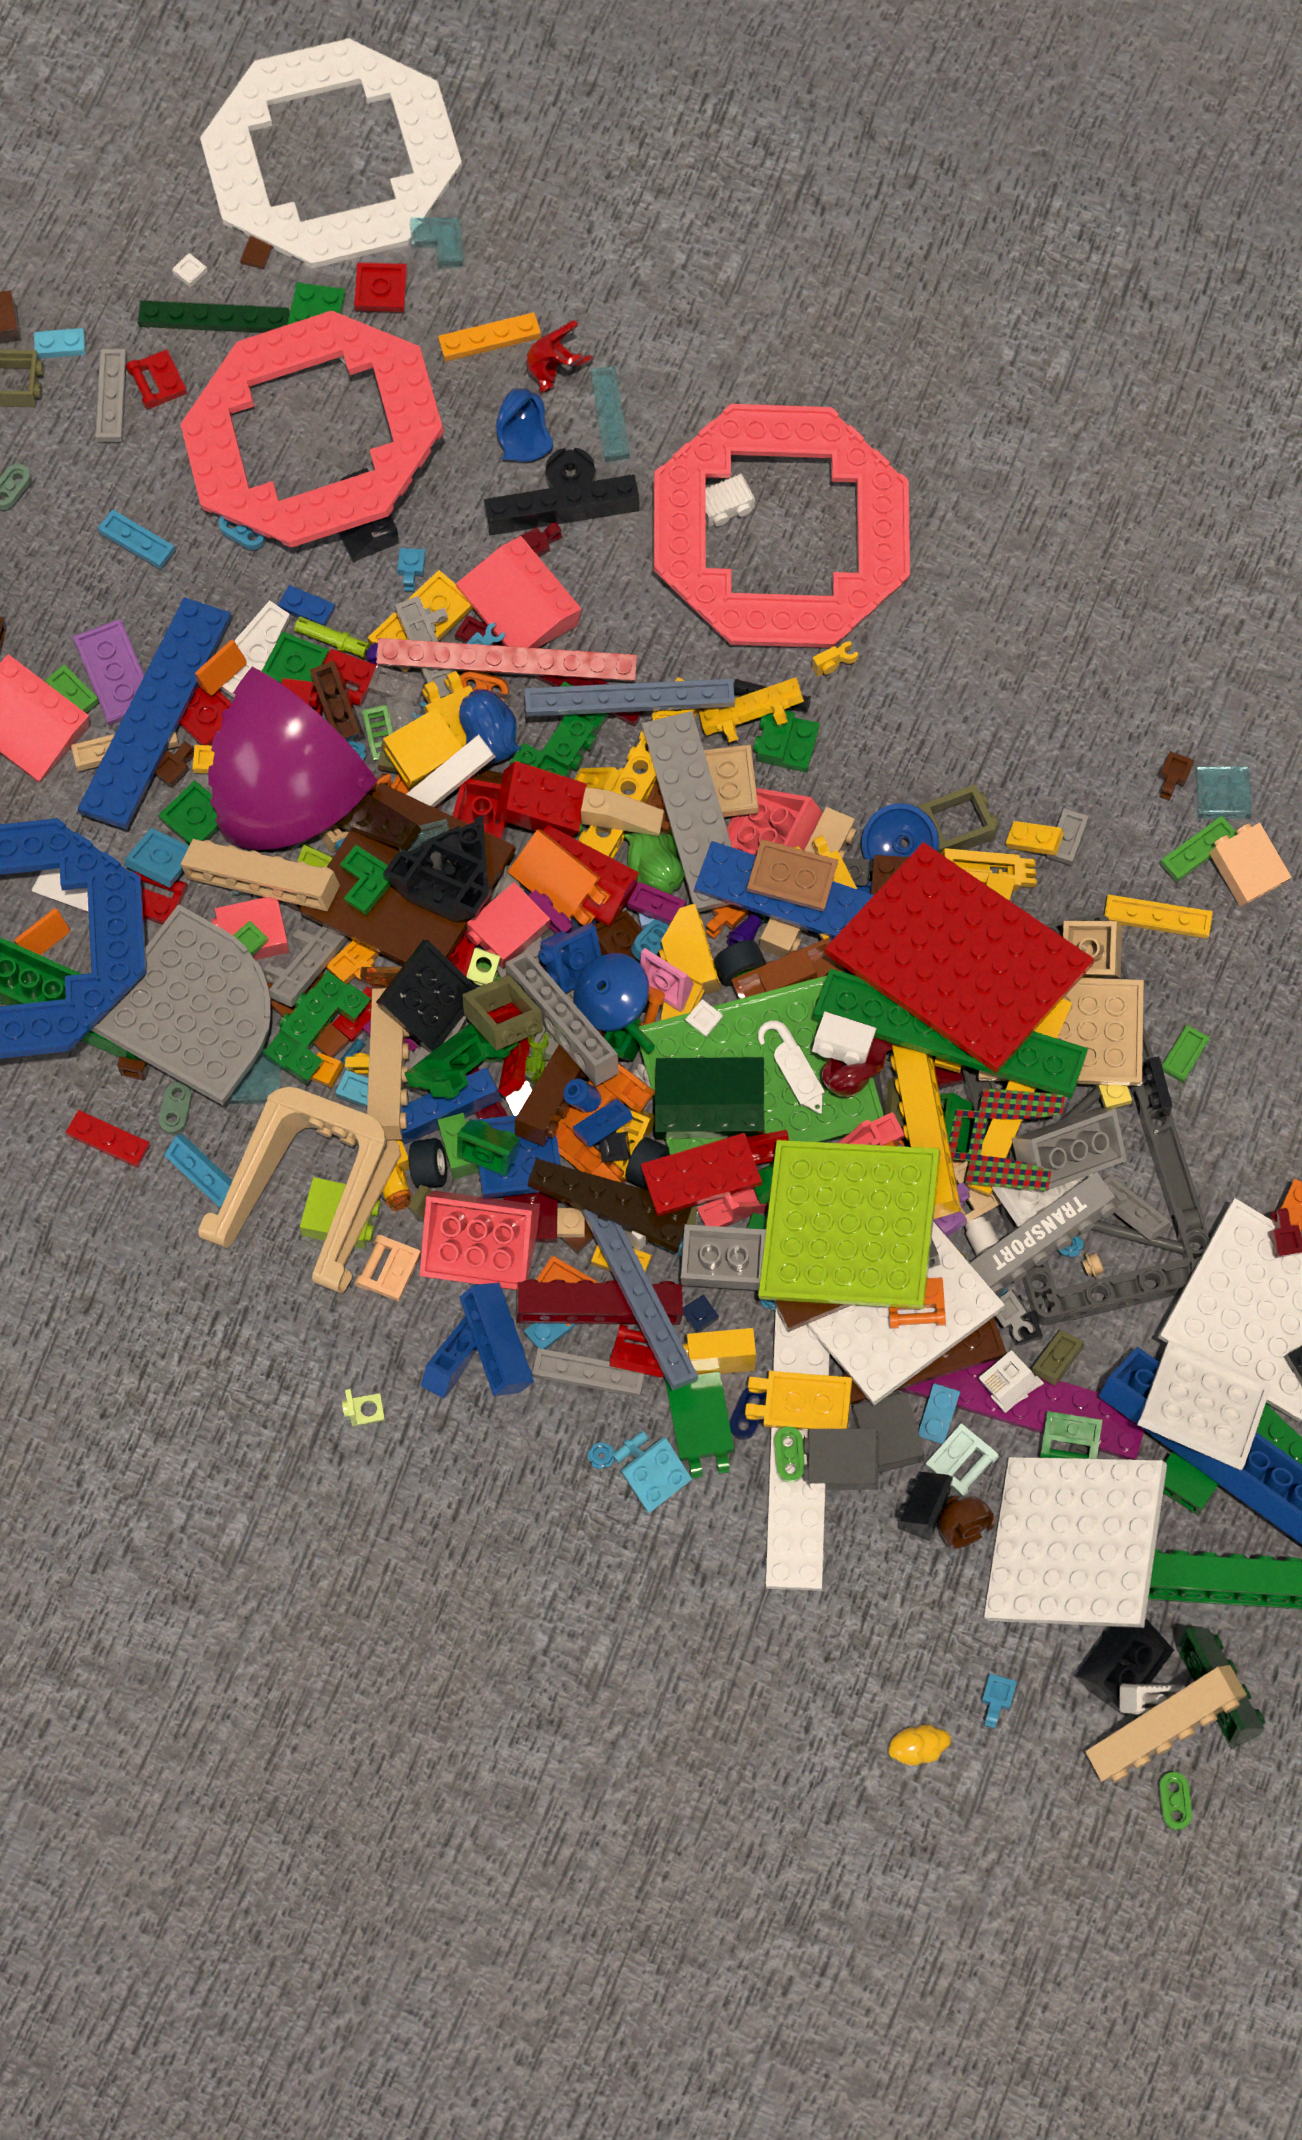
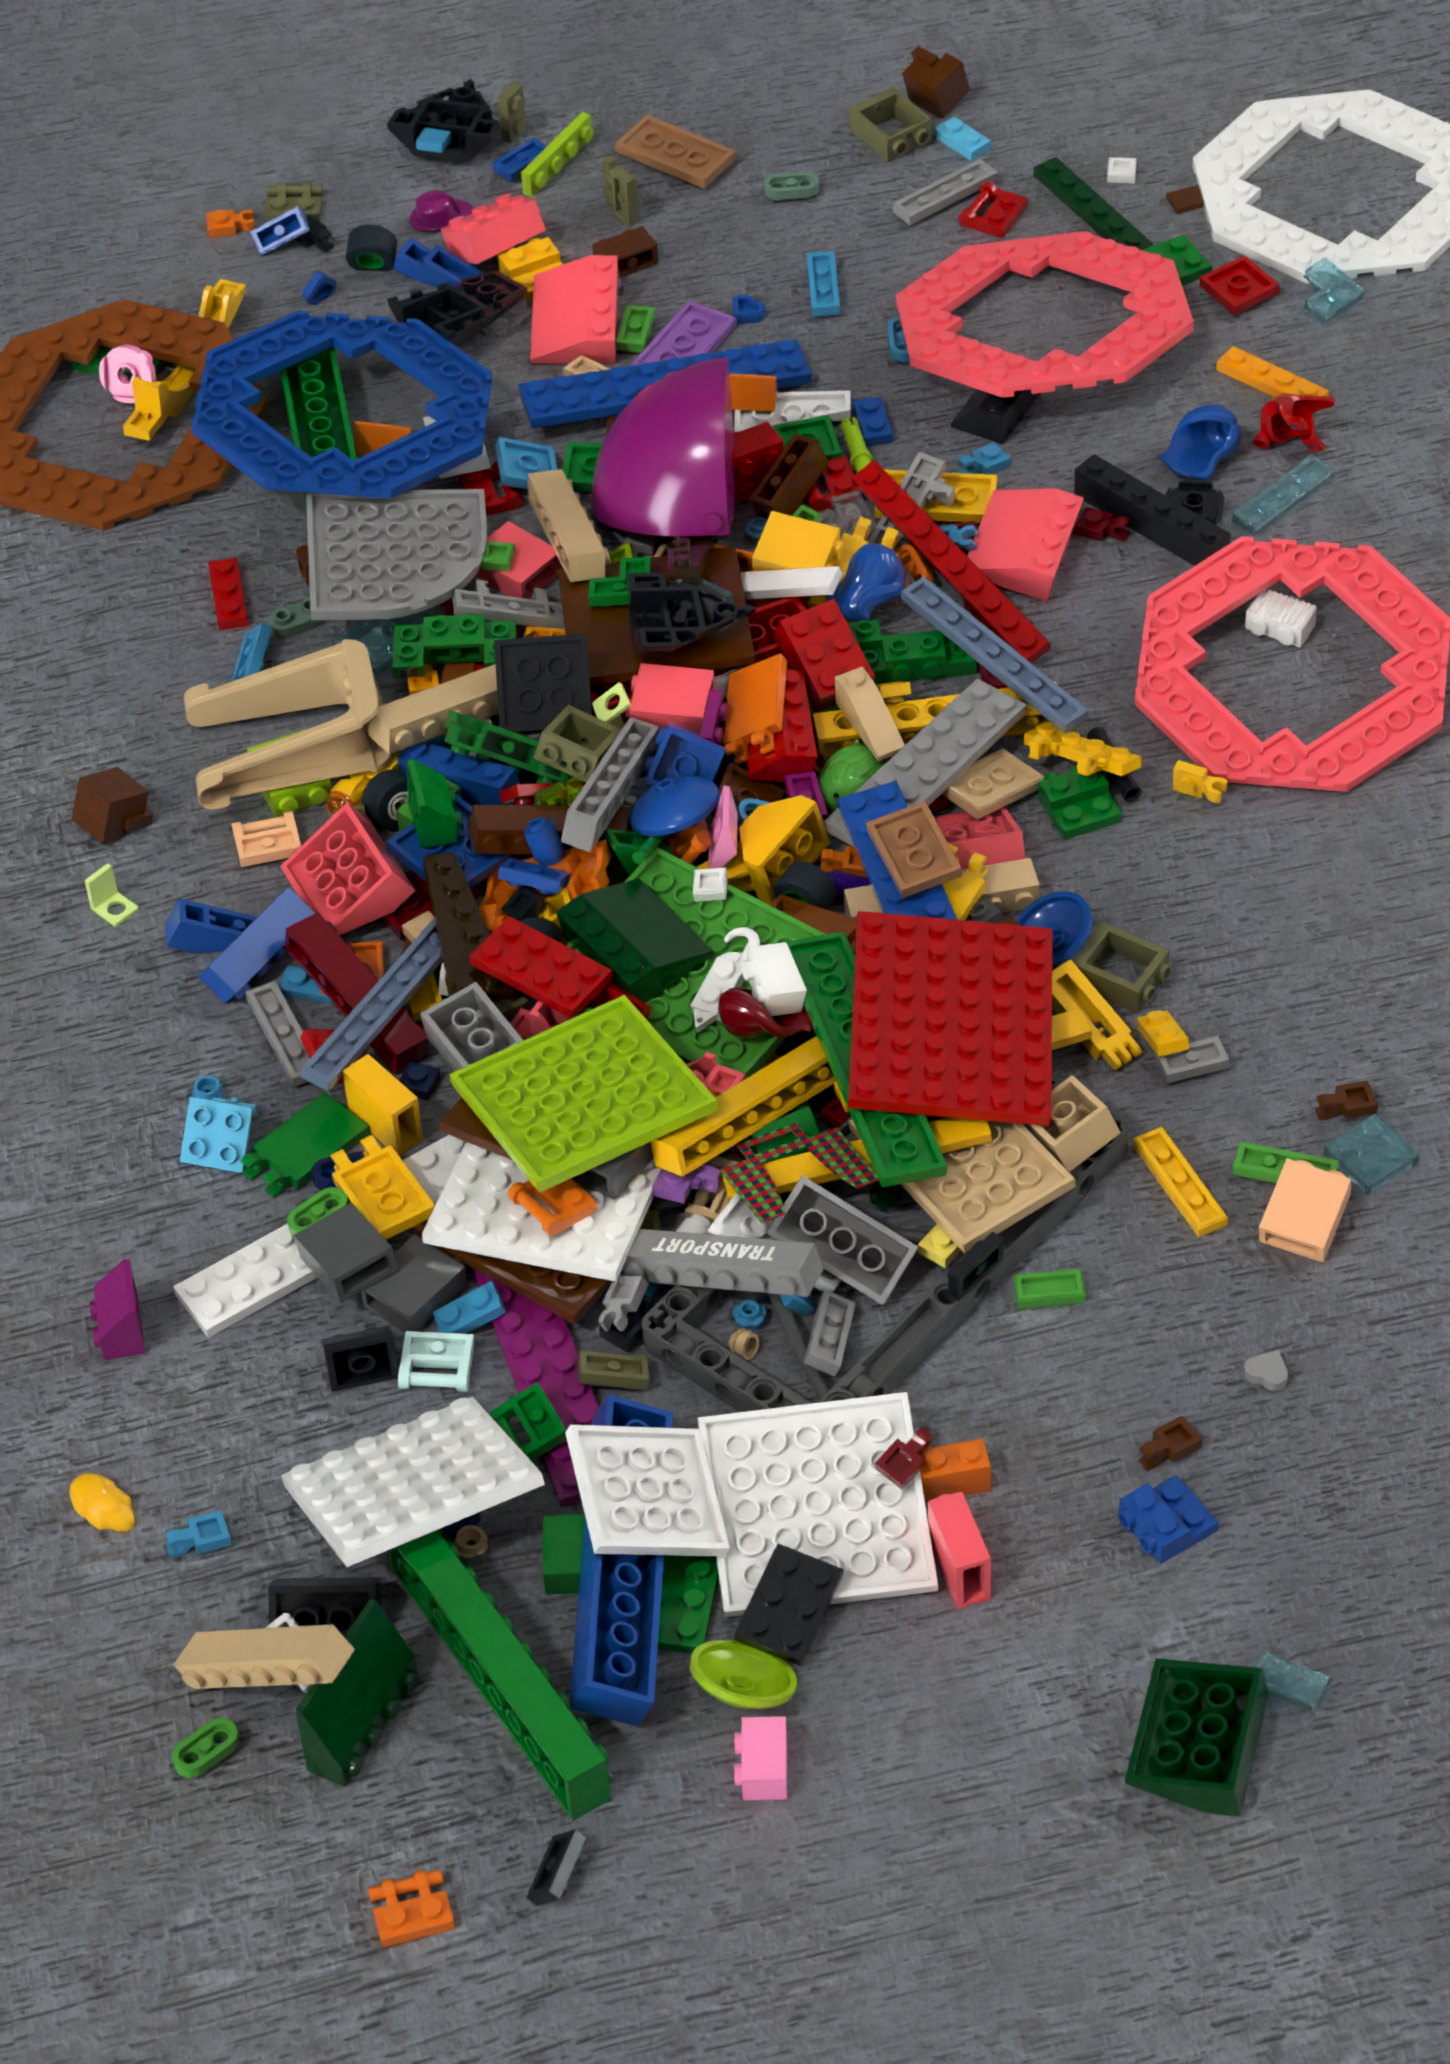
camera: 55 degrees right, 20 degrees down
reddish brown cylinder [939,1496,996,1549] -> none
white piece [979,1350,1044,1413] -> none
none -> reddish brown plate [72,767,153,844]
none -> magenta slope [89,1259,145,1360]
none -> blue tile [732,294,766,324]

